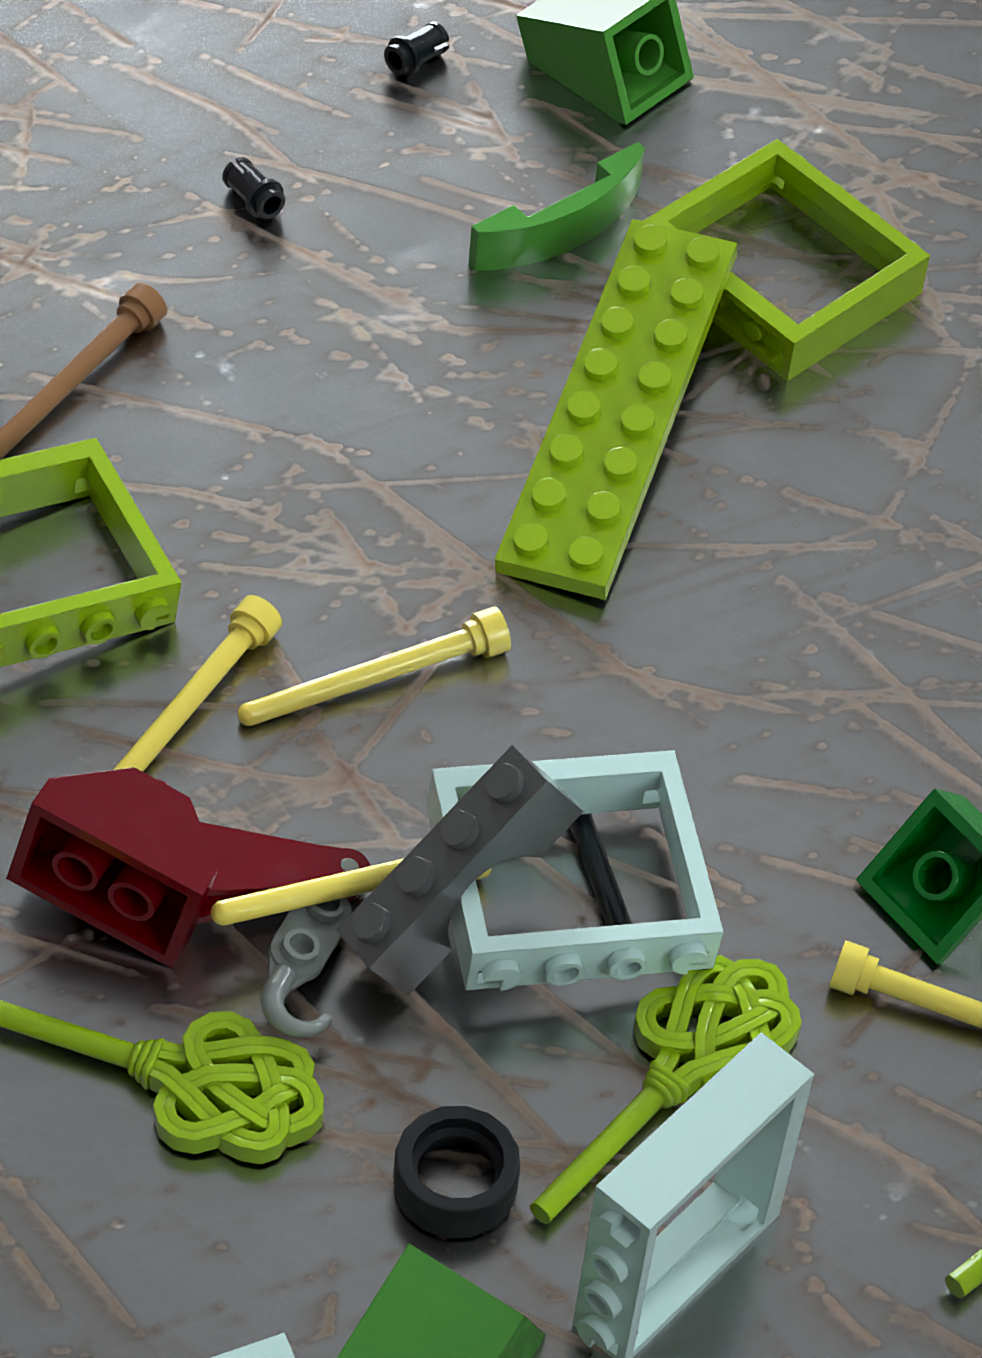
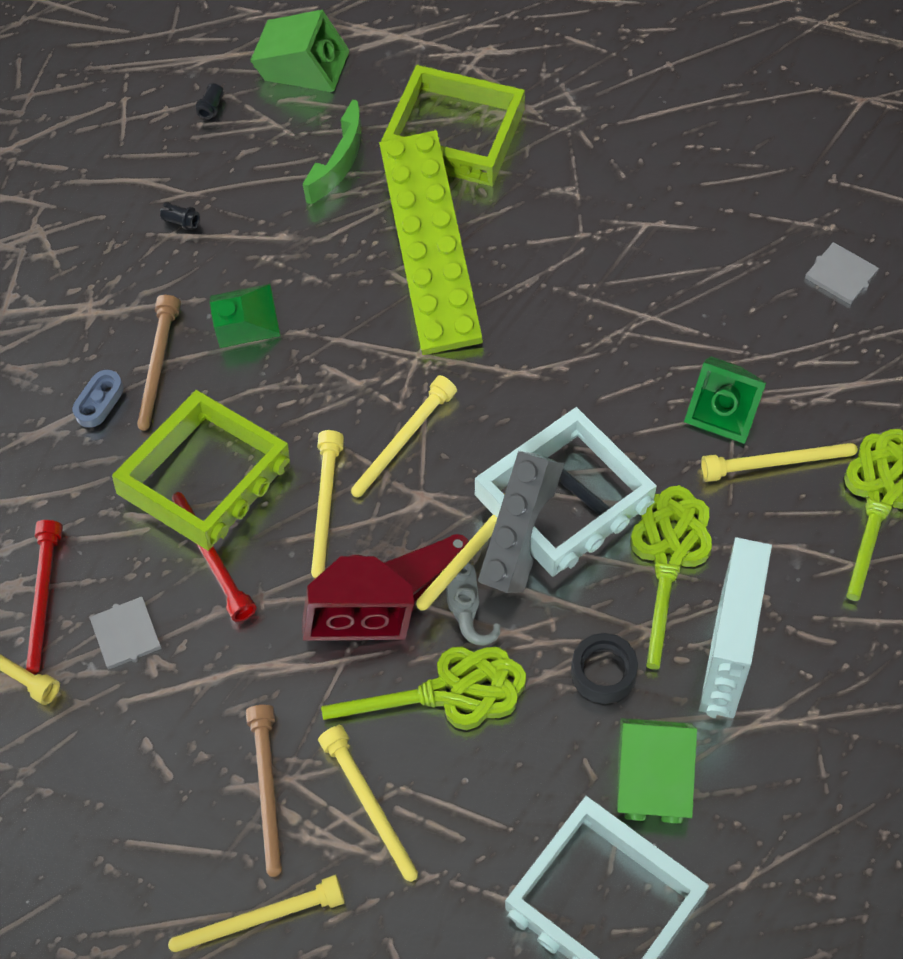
camera: 20 degrees left, 10 degrees up
none -> green slope [210,284,280,348]

